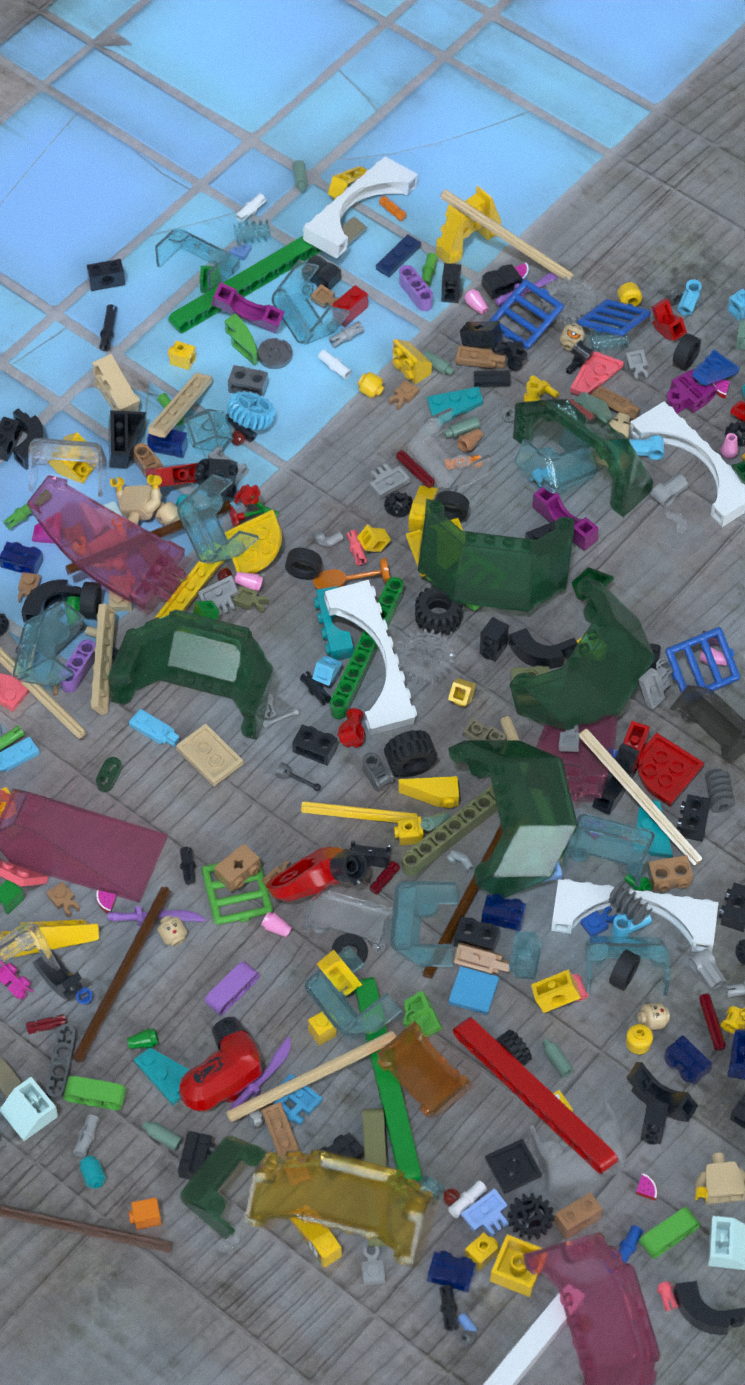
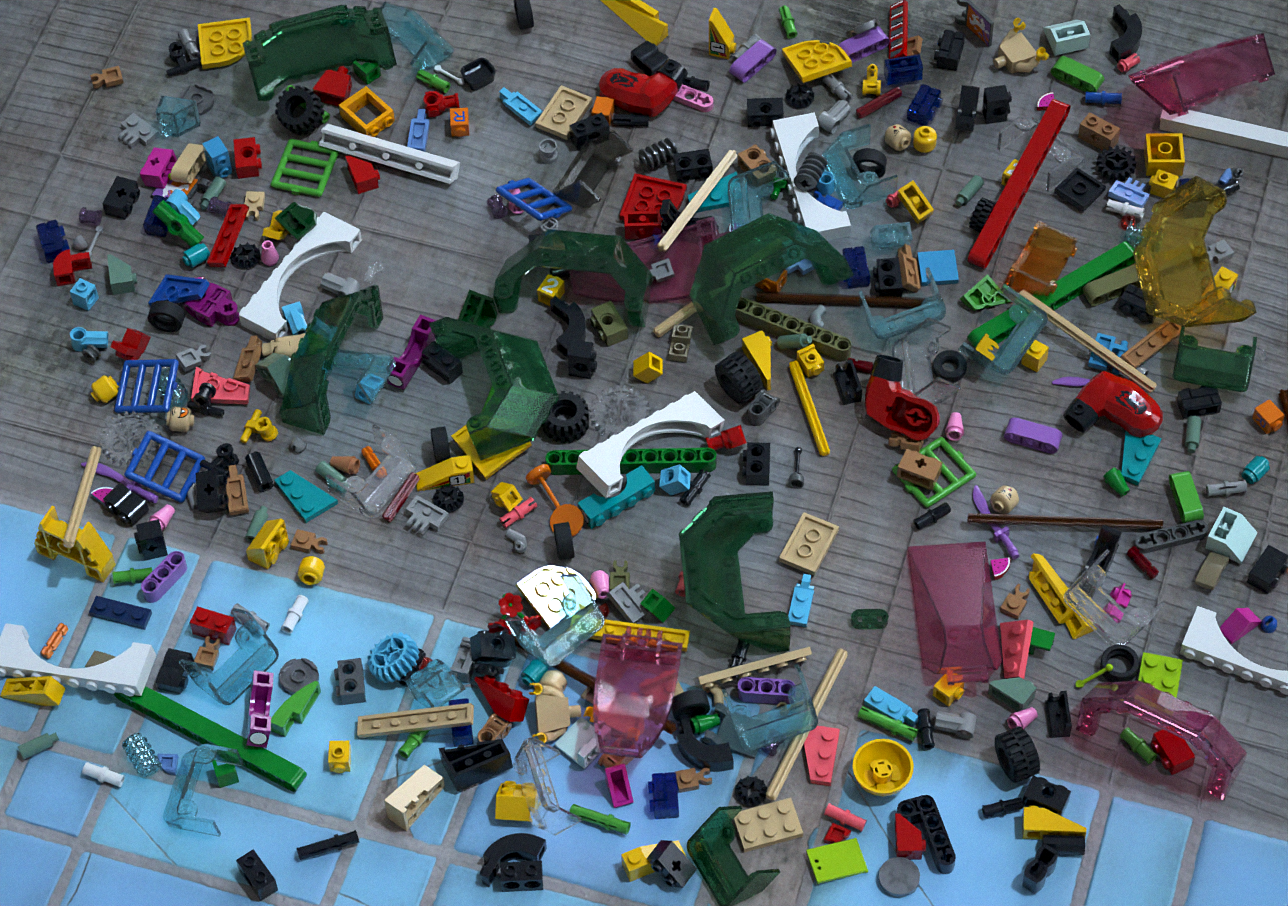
camera: 110 degrees left, 0 degrees up
light grey hinge [638,668,670,710] -> none

